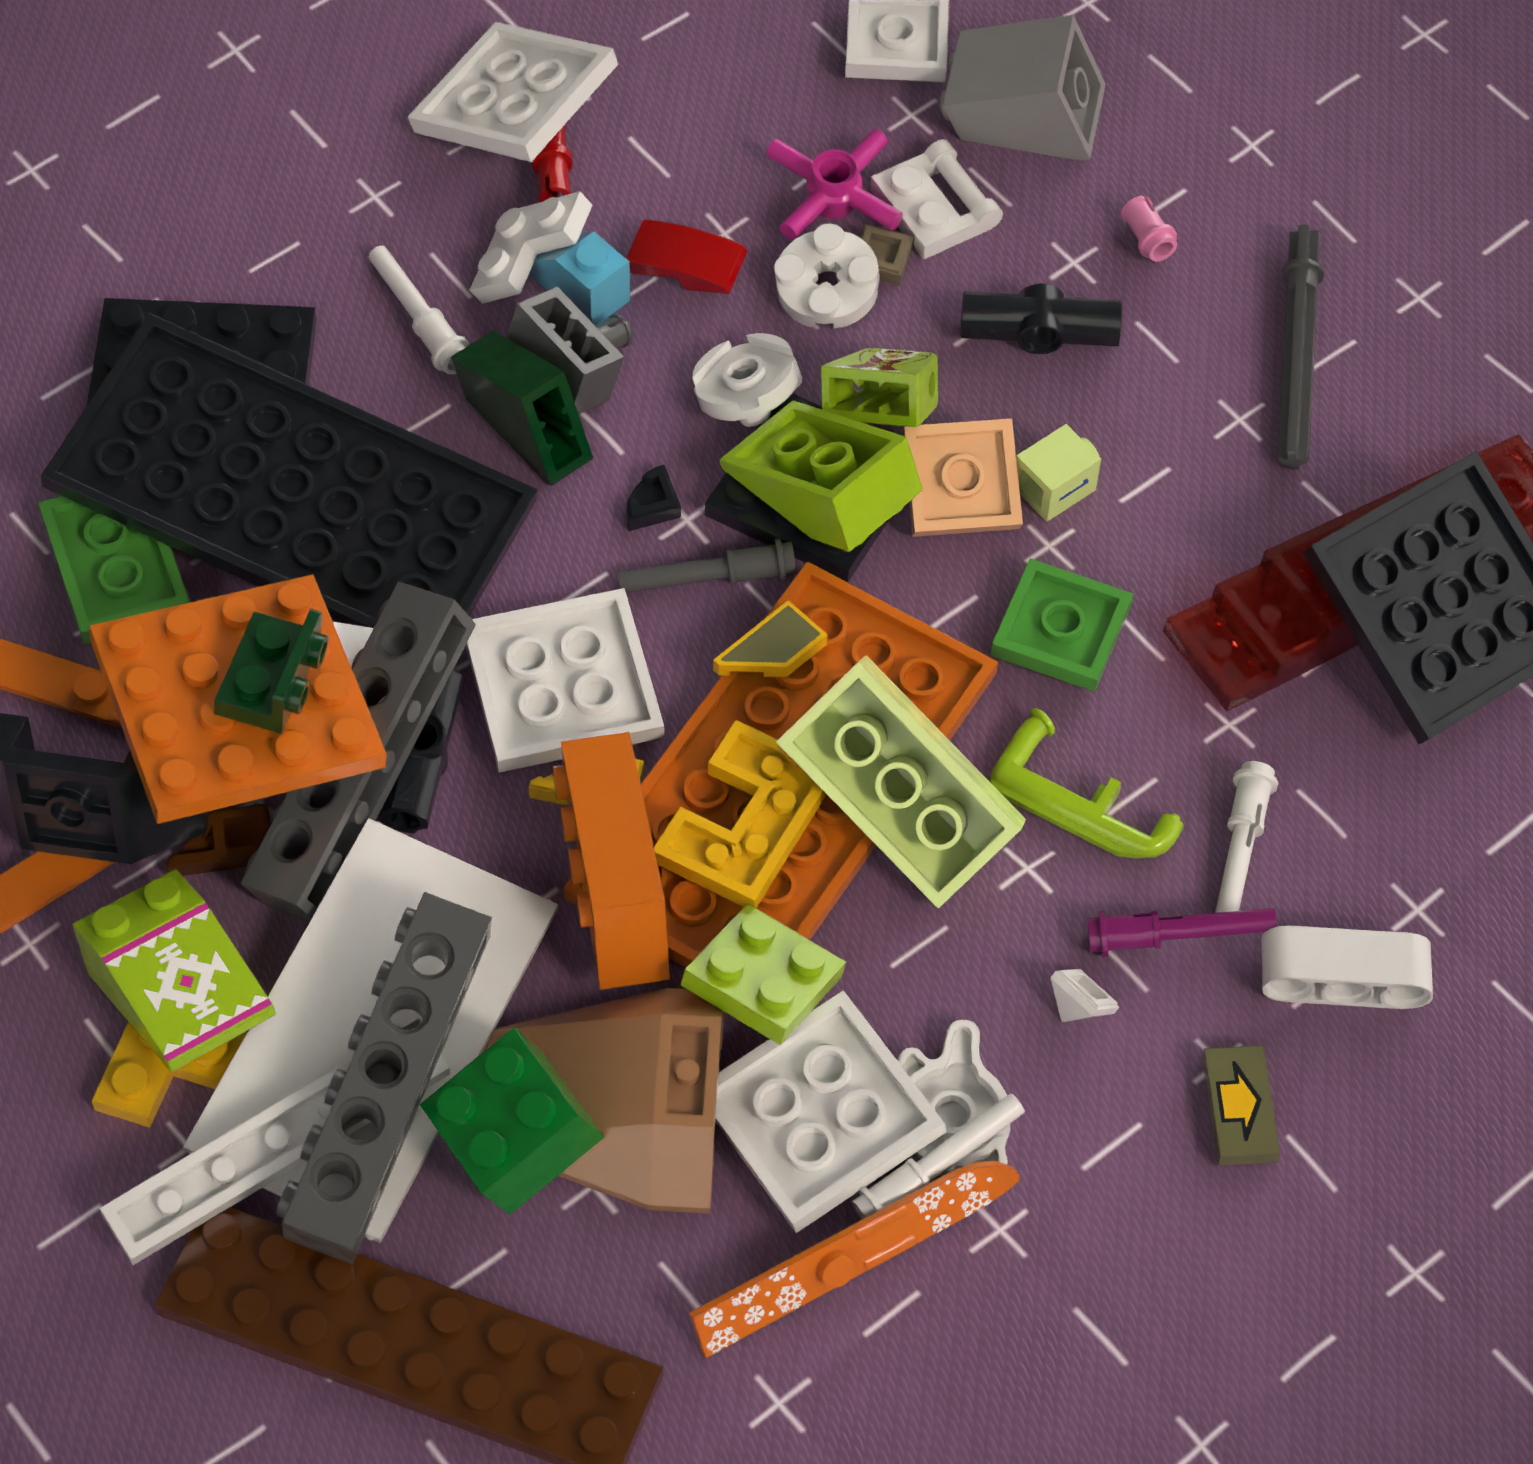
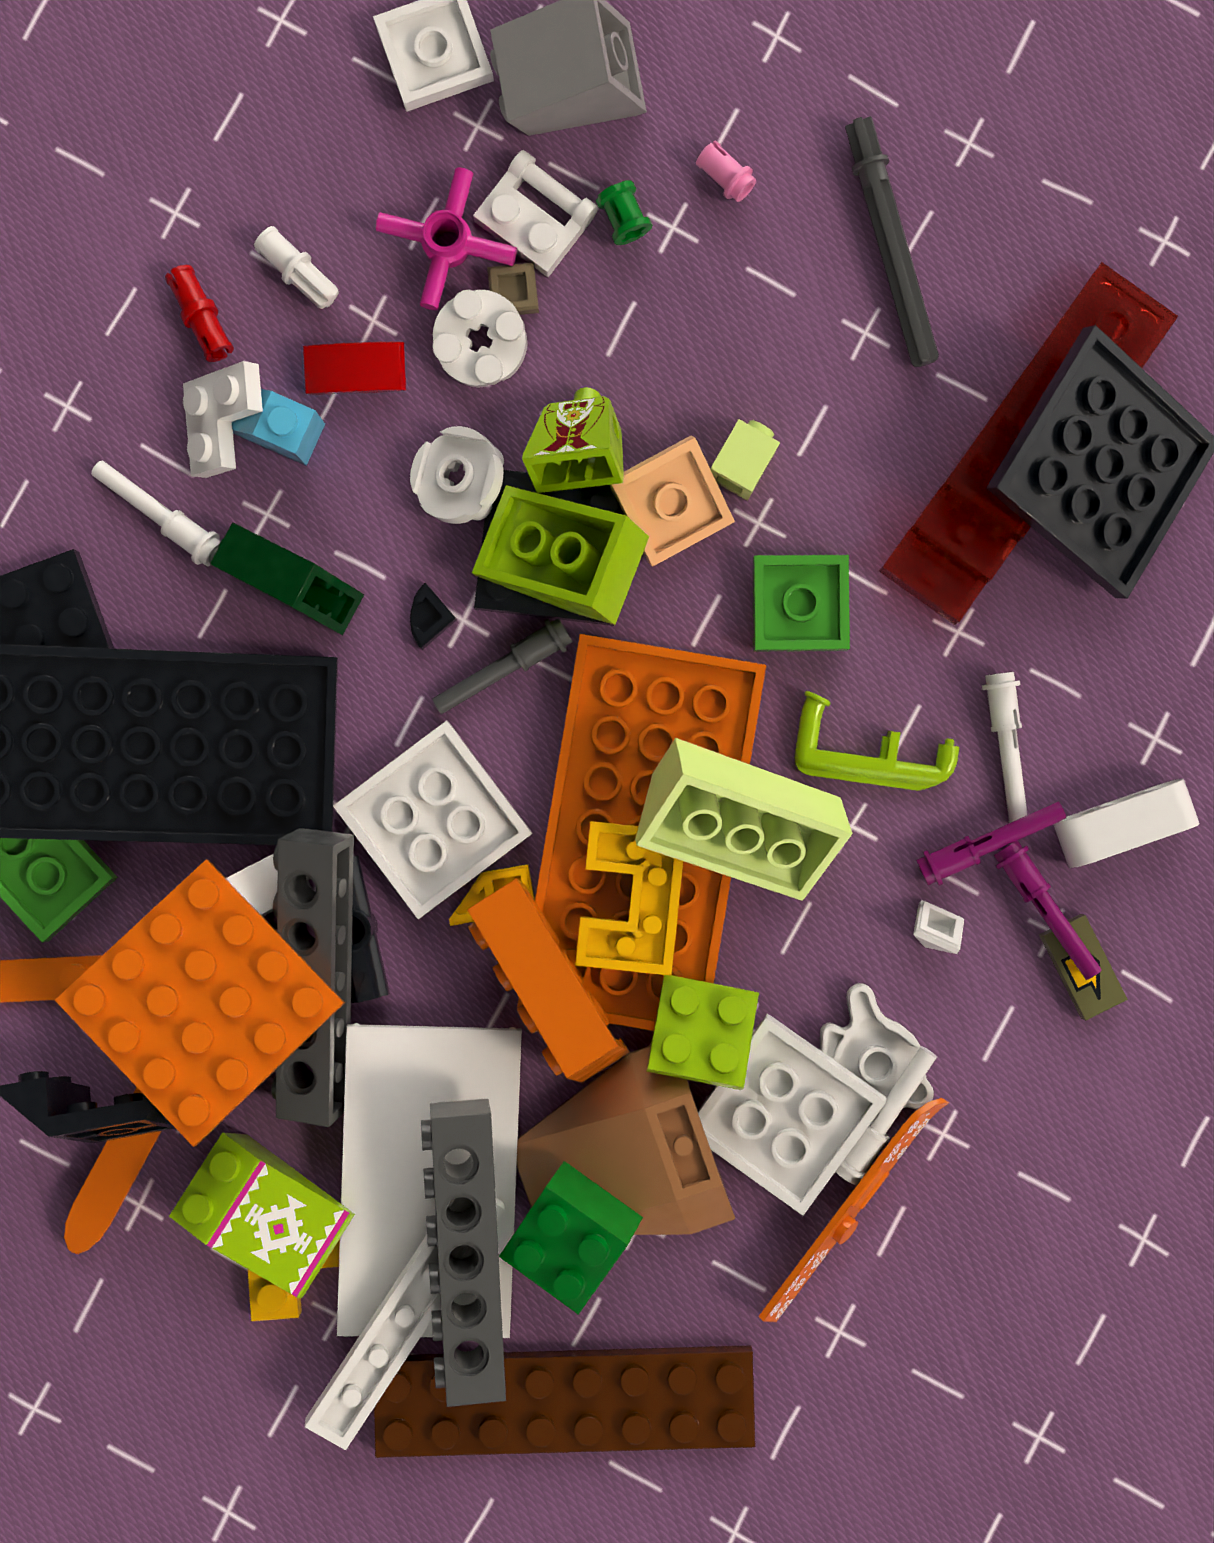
camera: 15 degrees left, 30 degrees up
dark green bracket [214,609,329,734] -> none
white plate [408,22,618,162] -> none
dark grey brick [506,286,633,414] -> none
tile [713,600,827,677] -> none
black piece [960,283,1122,354] -> none
none -> white axle [254,226,339,309]
none -> green bush [596,180,653,245]
none -> magenta pin [994,840,1102,980]

